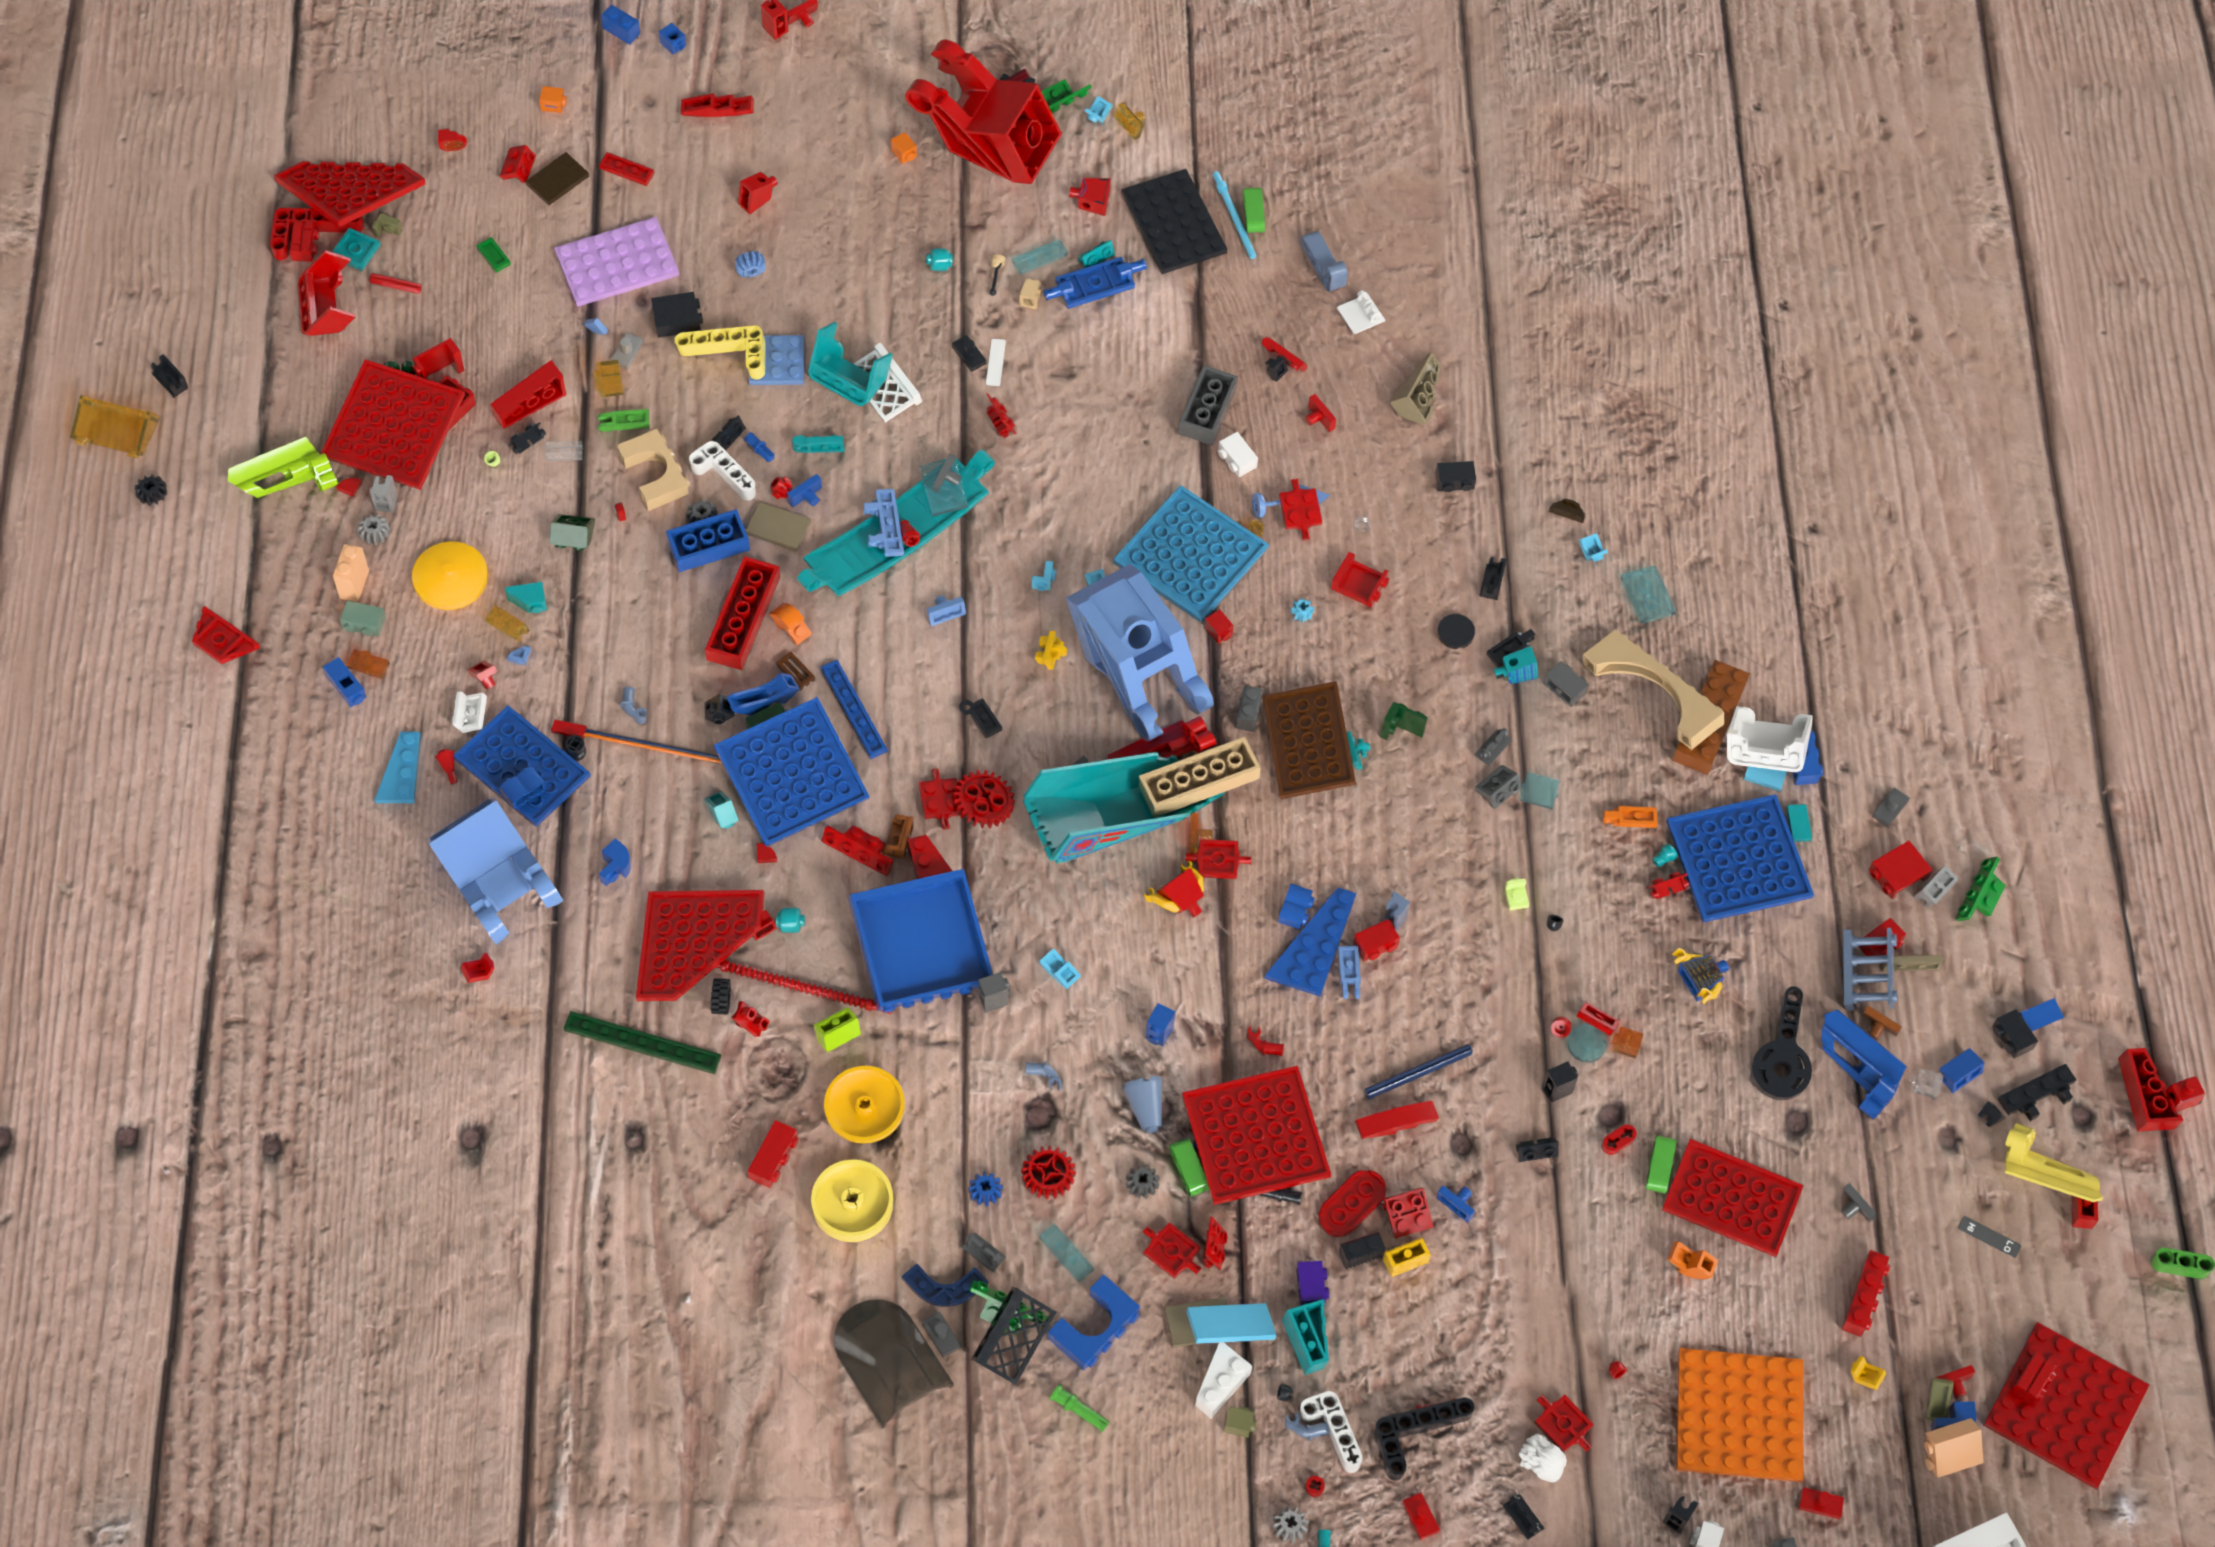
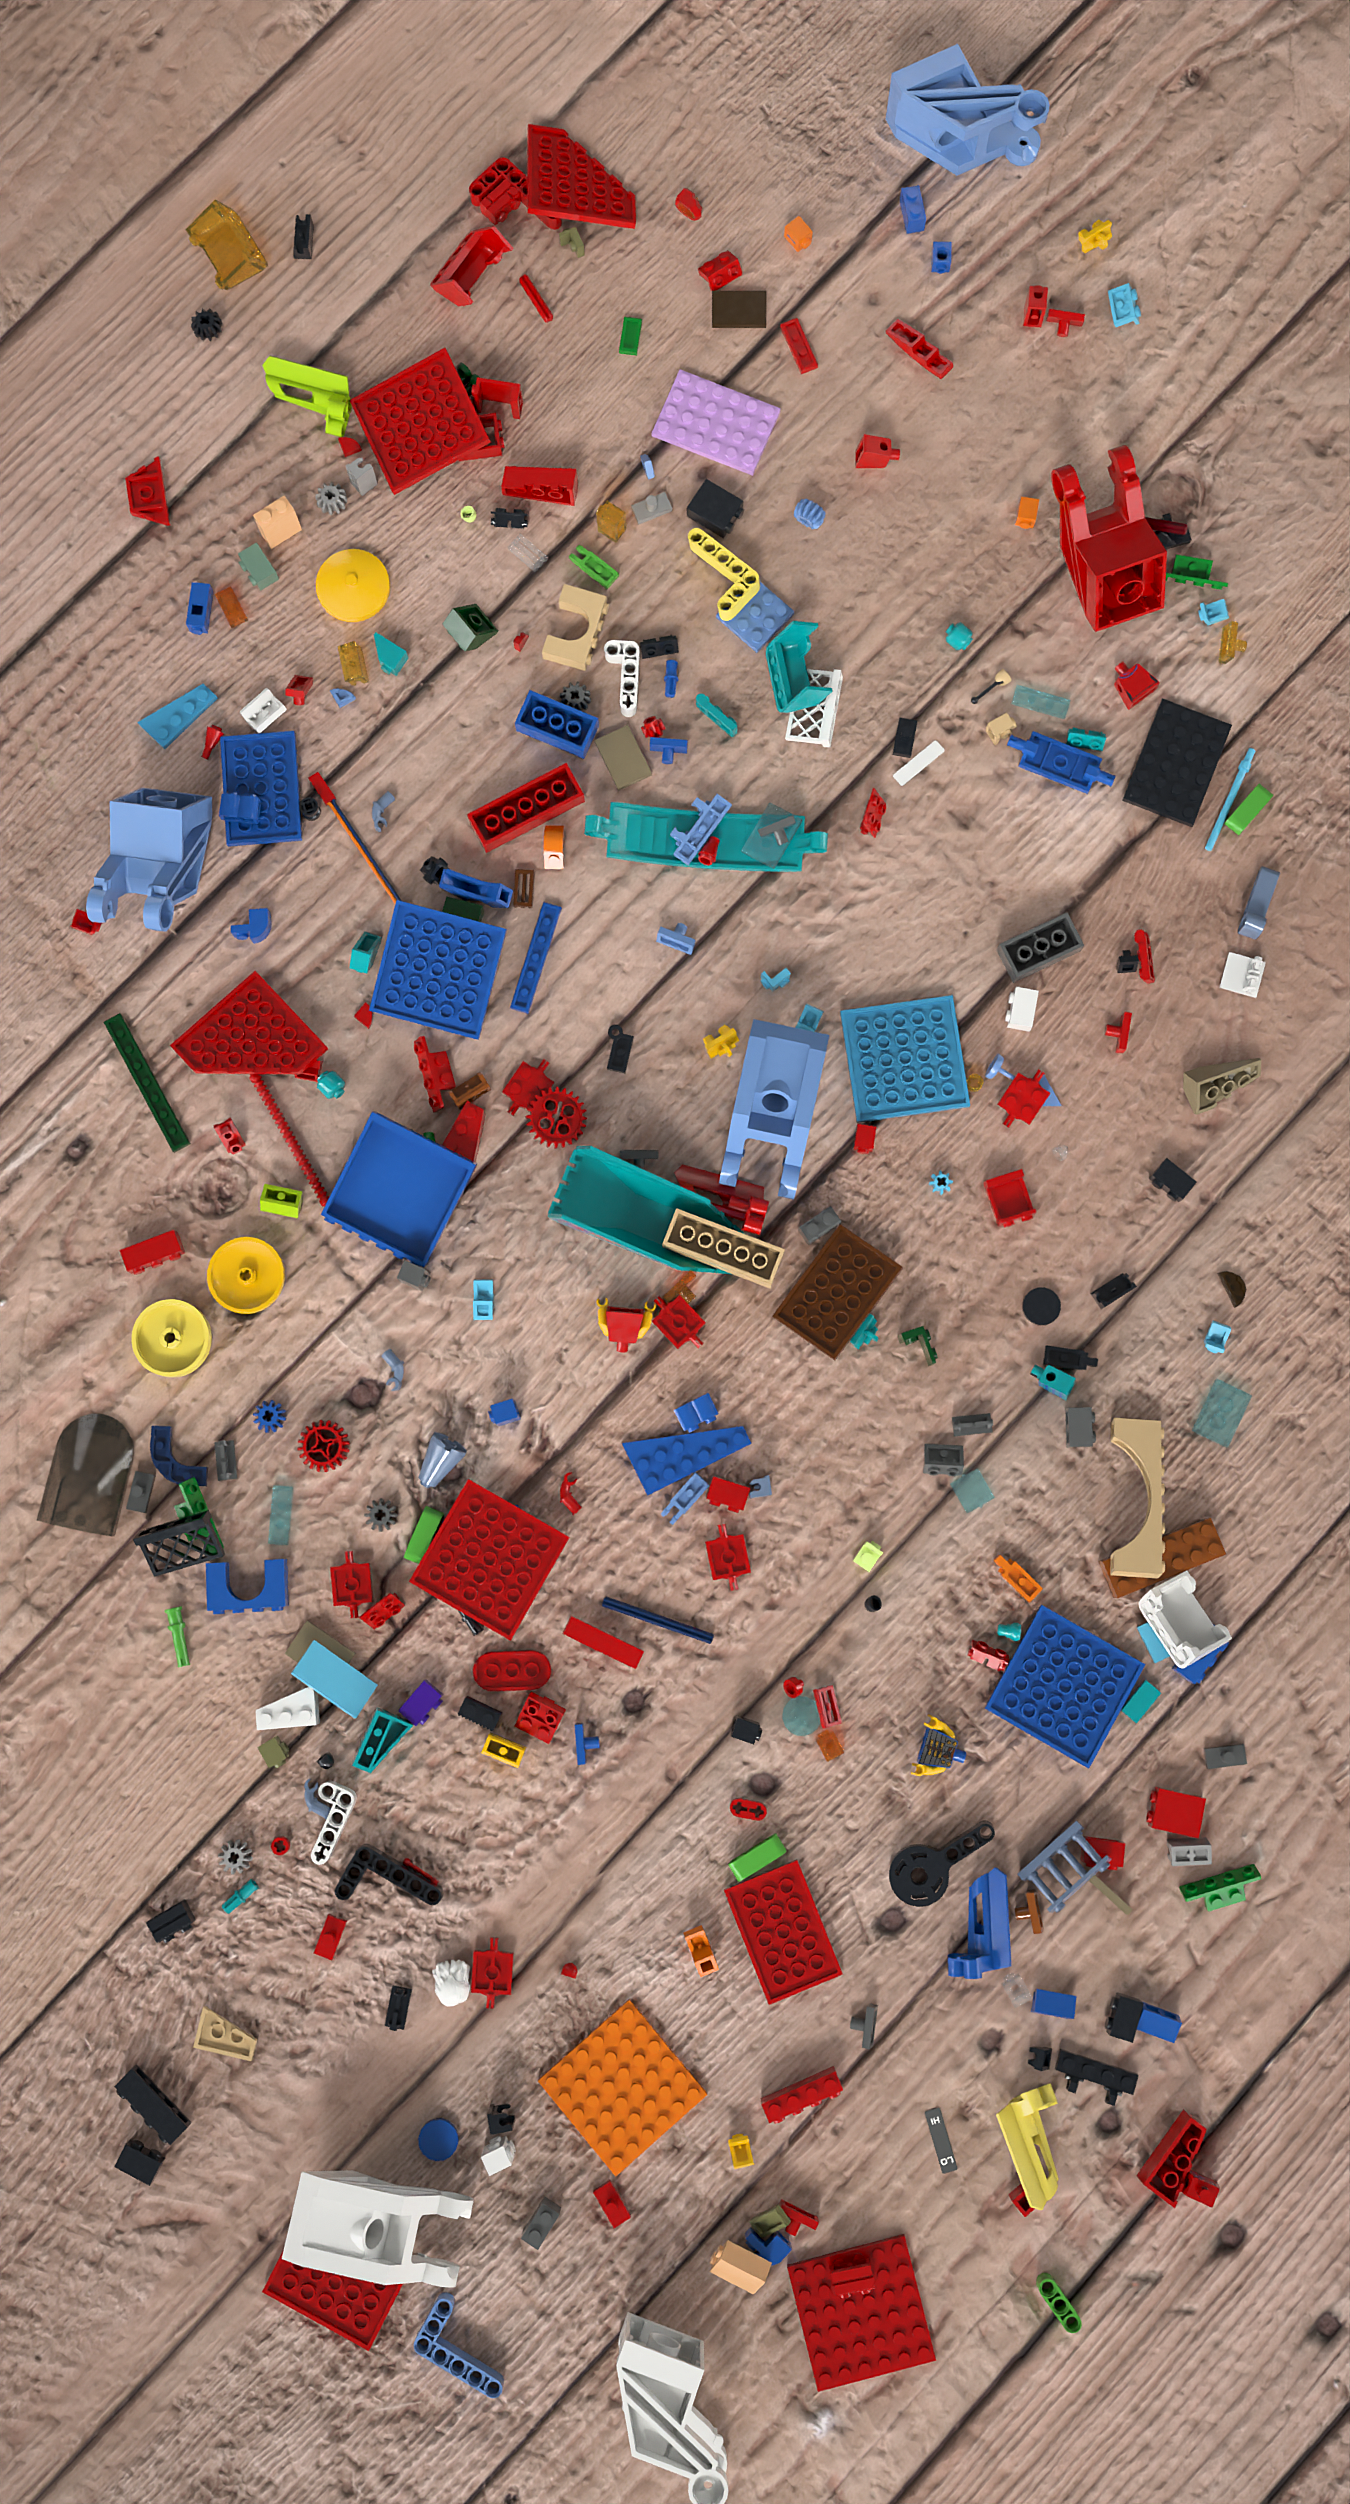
camera: 50 degrees right, 20 degrees up
teal plate [332,228,381,271] -> none
black tyre [711,978,731,1015] -> none
black hinge [1516,1137,1559,1162] -> none
none -> red plate [705,1524,751,1591]

